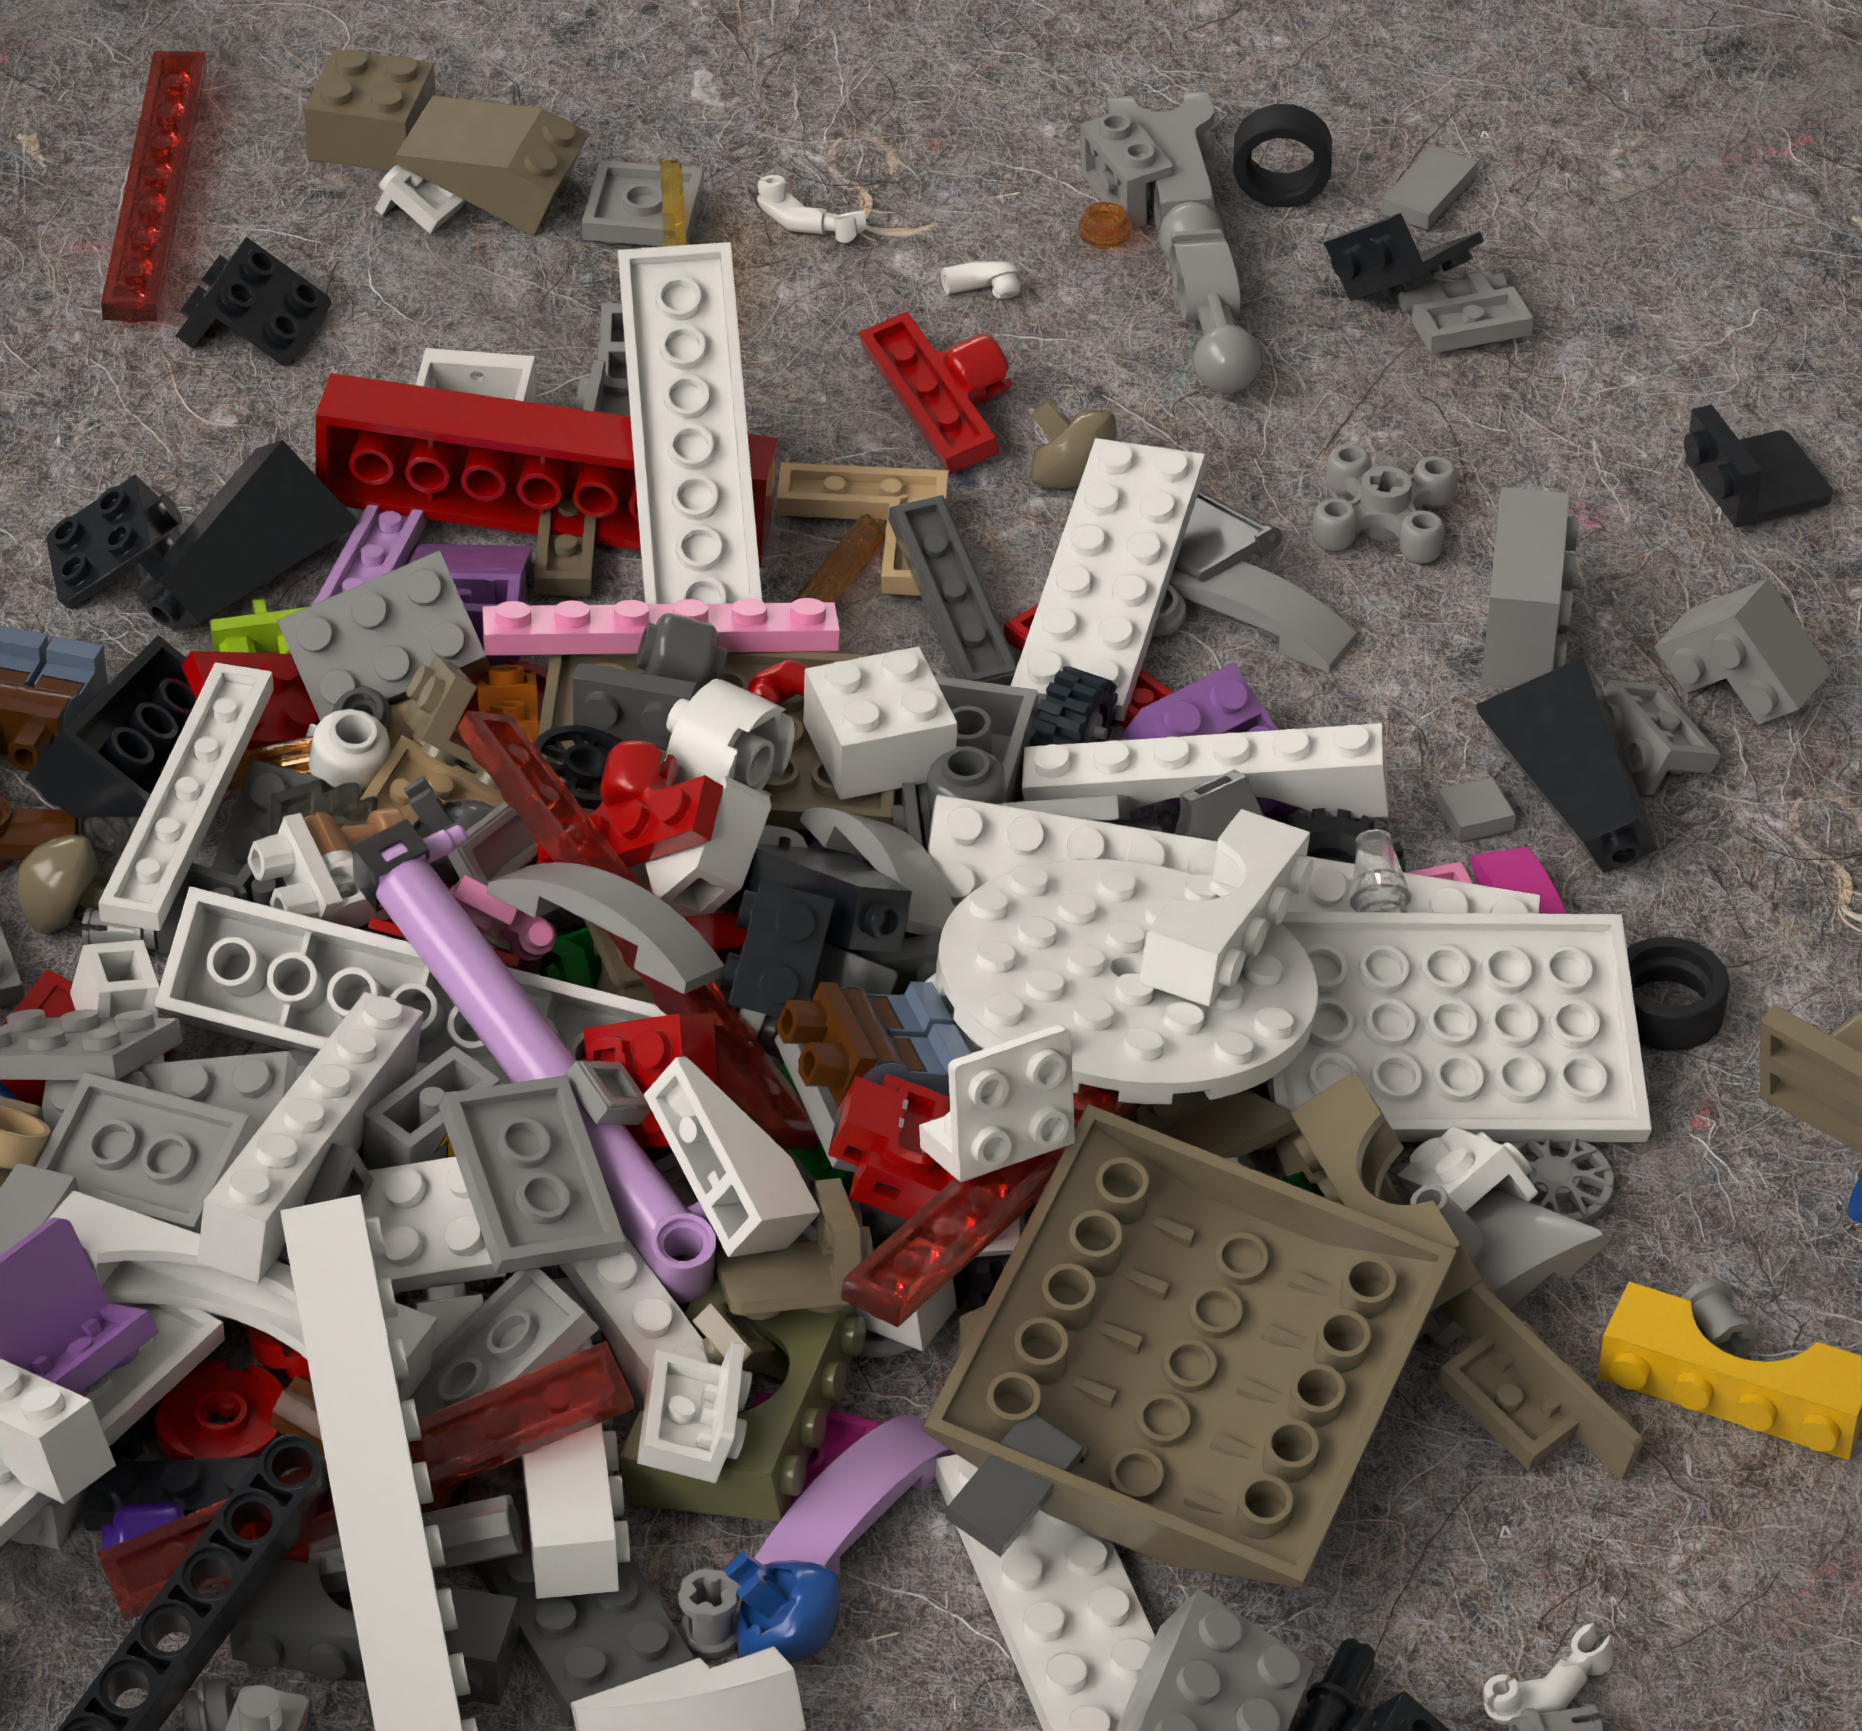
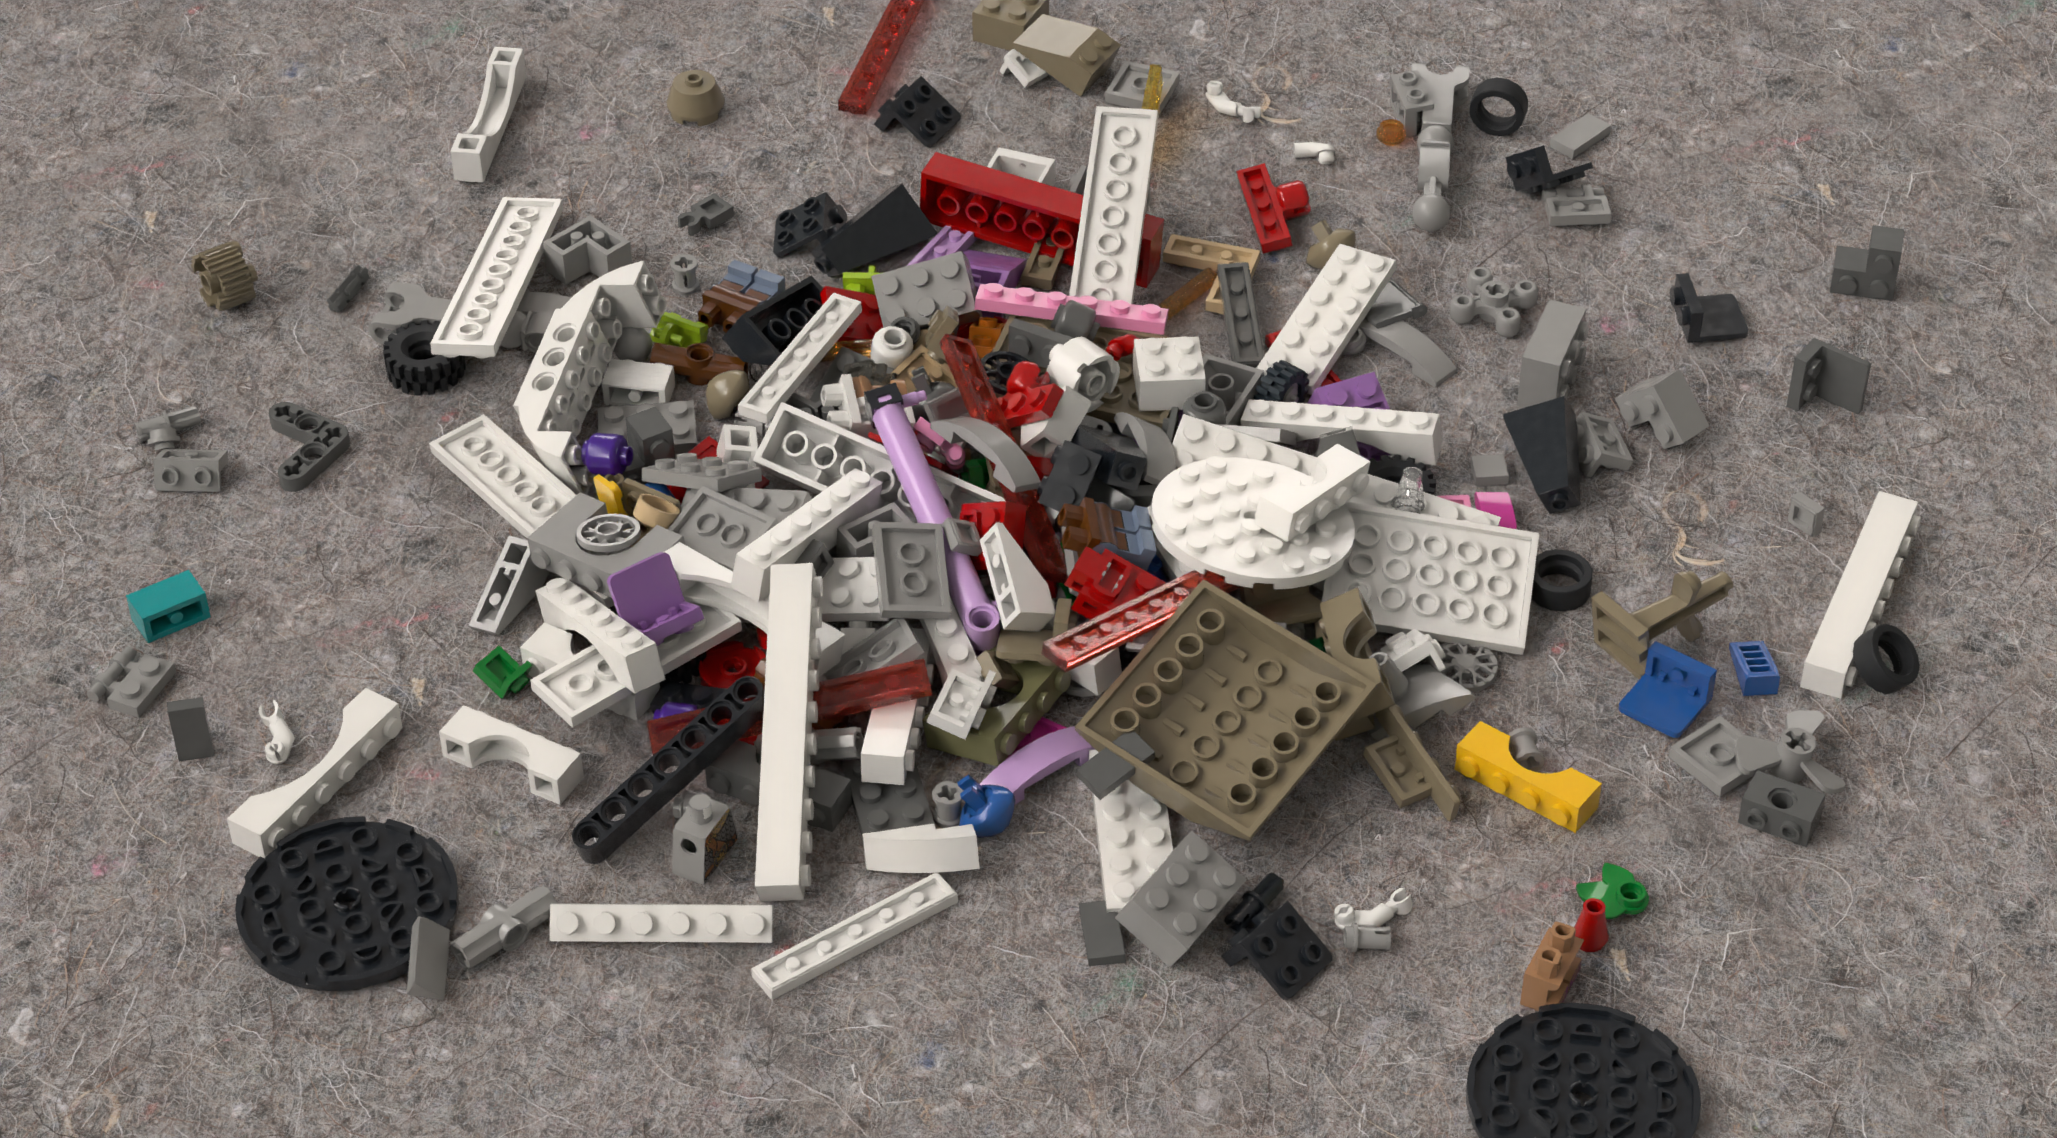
camera: 15 degrees right, 0 degrees up
white bracket [919,1024,1075,1182] -> none

